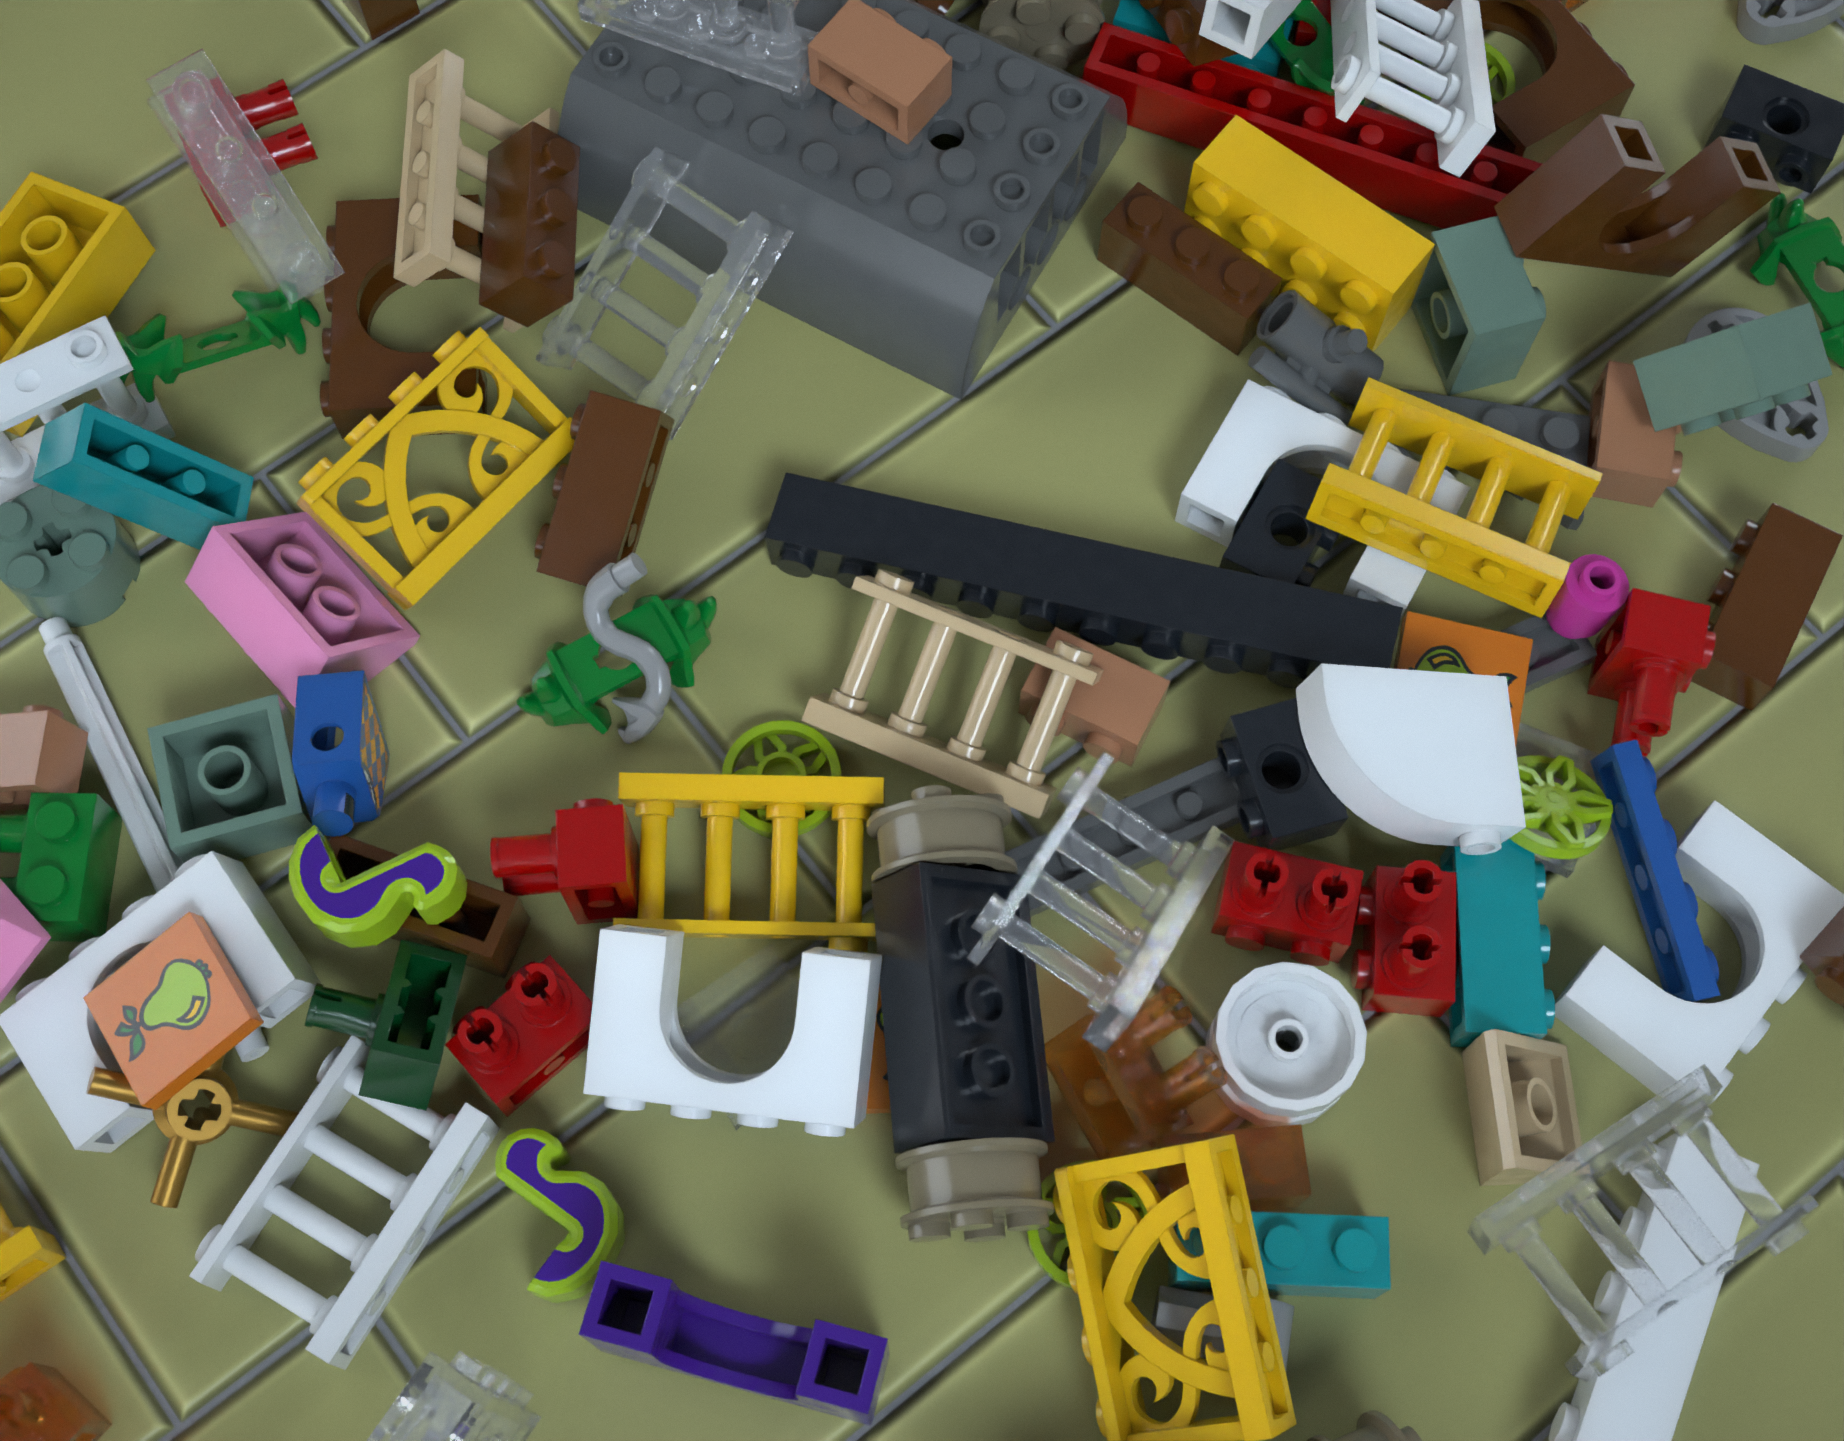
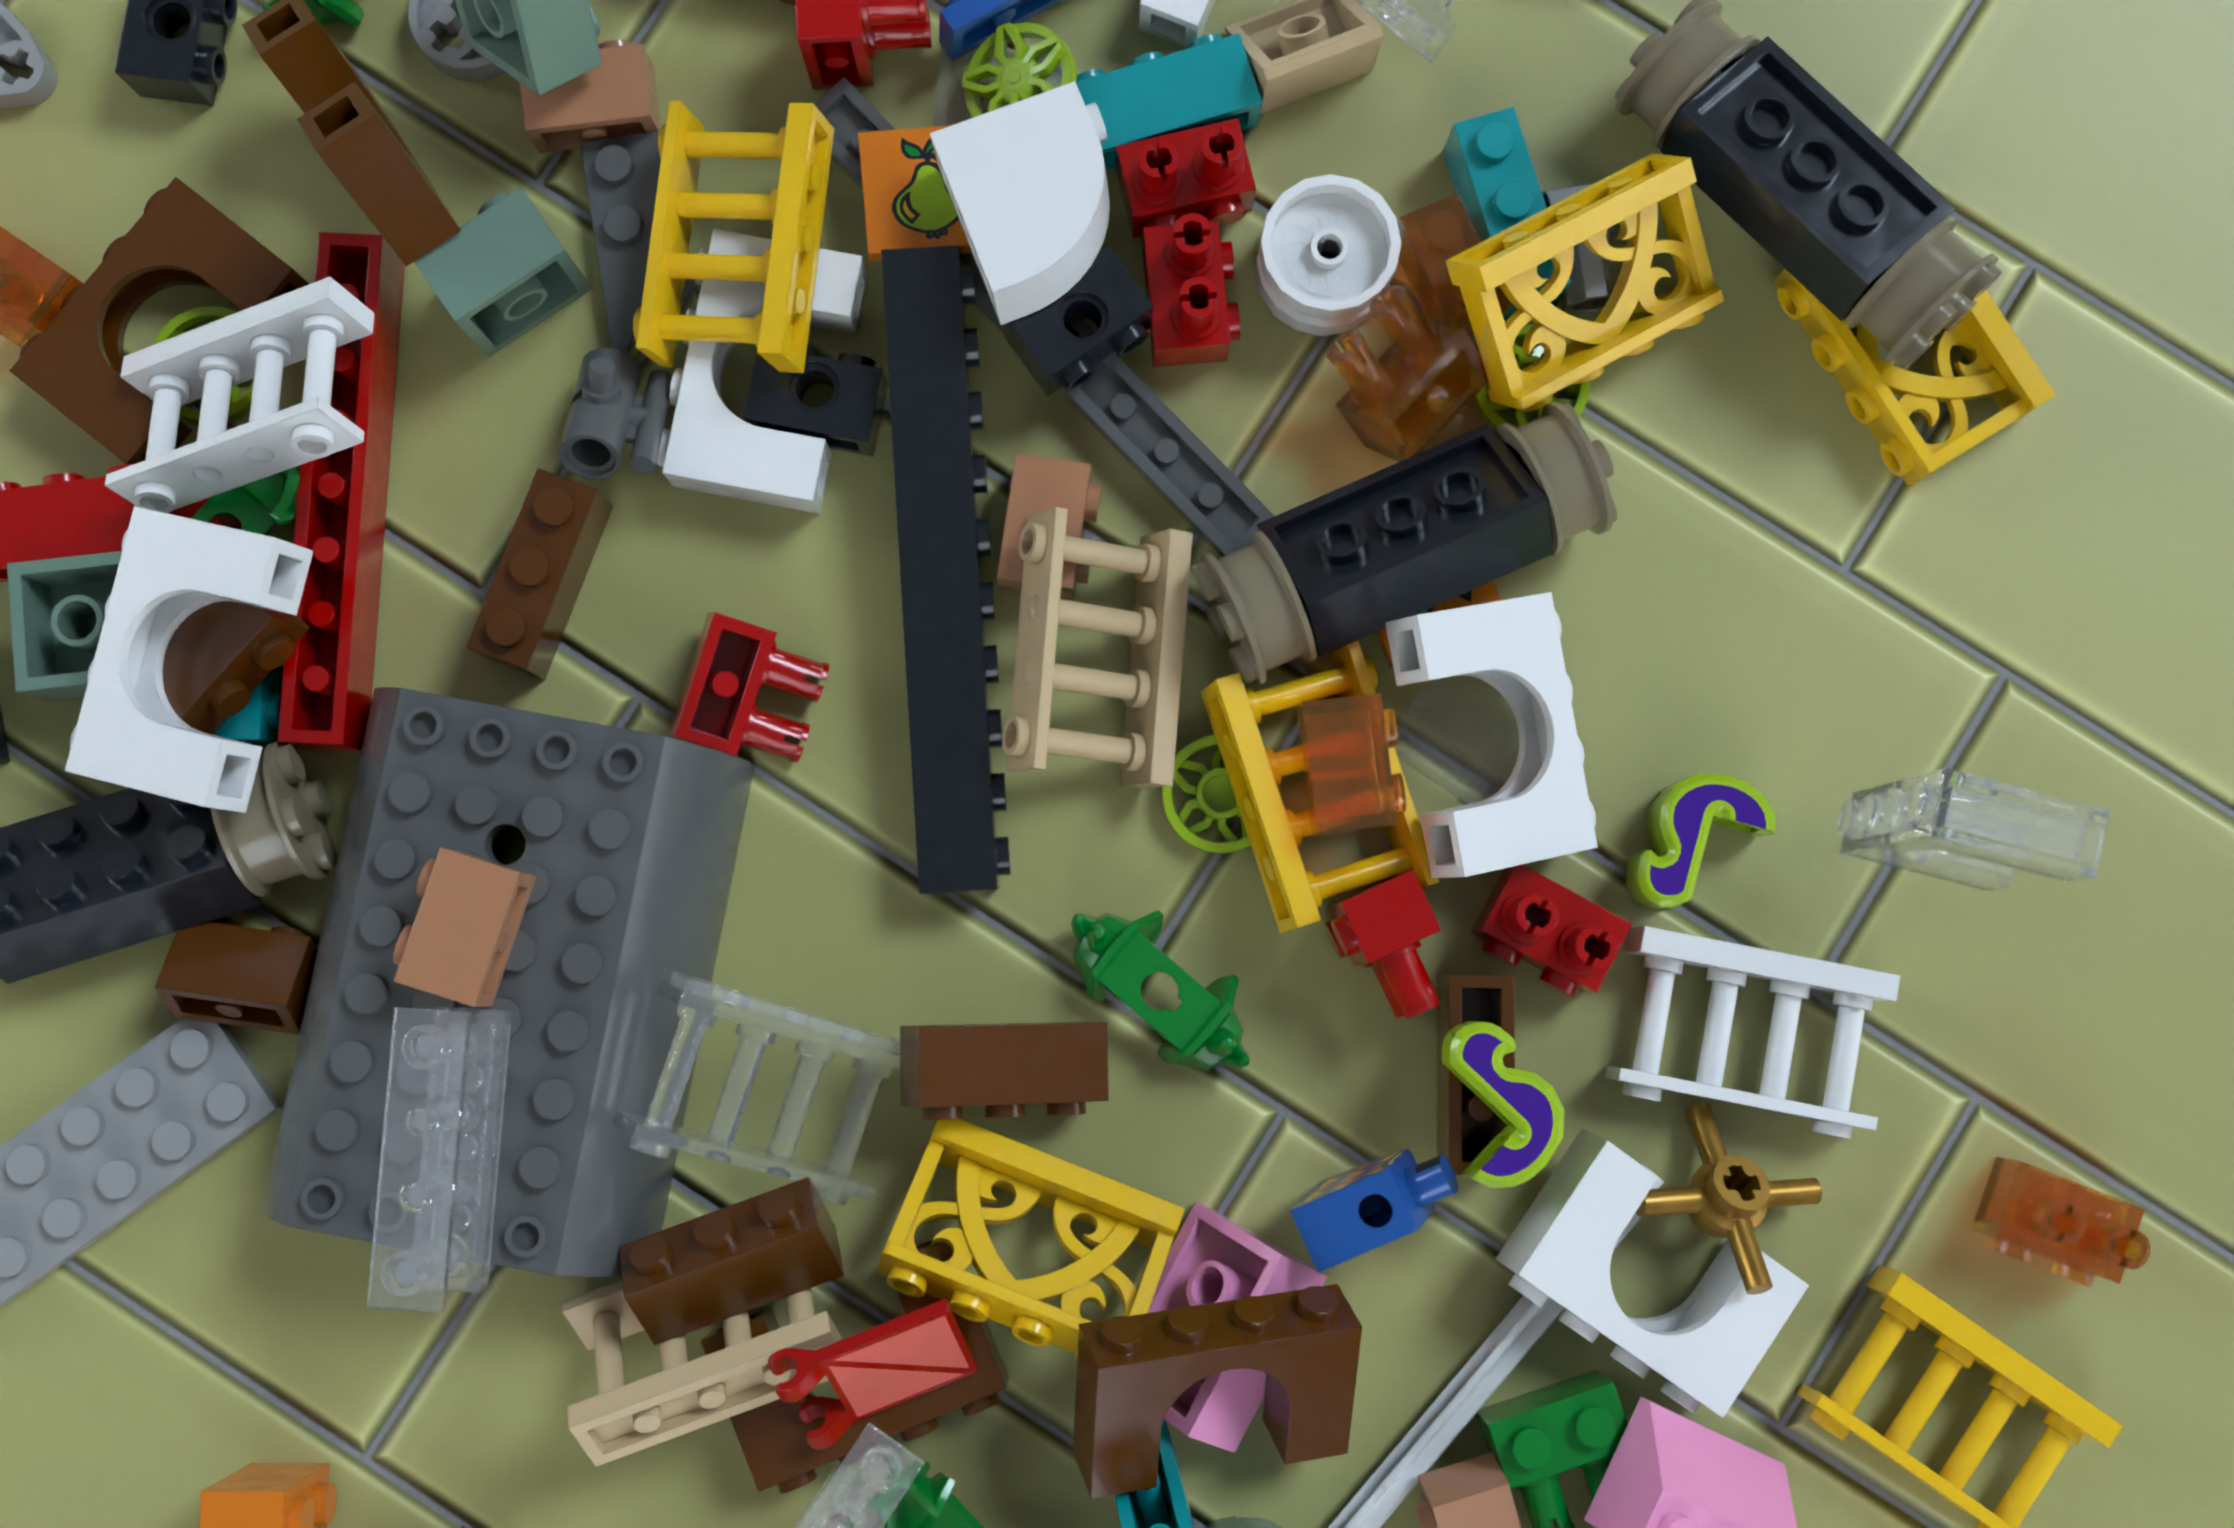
camera: 115 degrees left, 15 degrees up
orange tile [83,911,264,1110] -> none
sand green brick [147,694,312,863] -> none
dark green brick [305,939,468,1111] -> none
dark purple arch [579,1260,890,1426] -> none
light grey animal [583,553,671,744] -> none
clear fence [967,752,1235,1053] -> none
yellow brick [1184,115,1435,351] -> none
dark pink brick [1546,554,1629,639] -> none
none -> red brick [668,612,830,763]
none -> flag [768,1298,979,1450]
none -> reddish brown arch [1073,1284,1362,1499]
none -> clear orange brick [1297,693,1406,838]

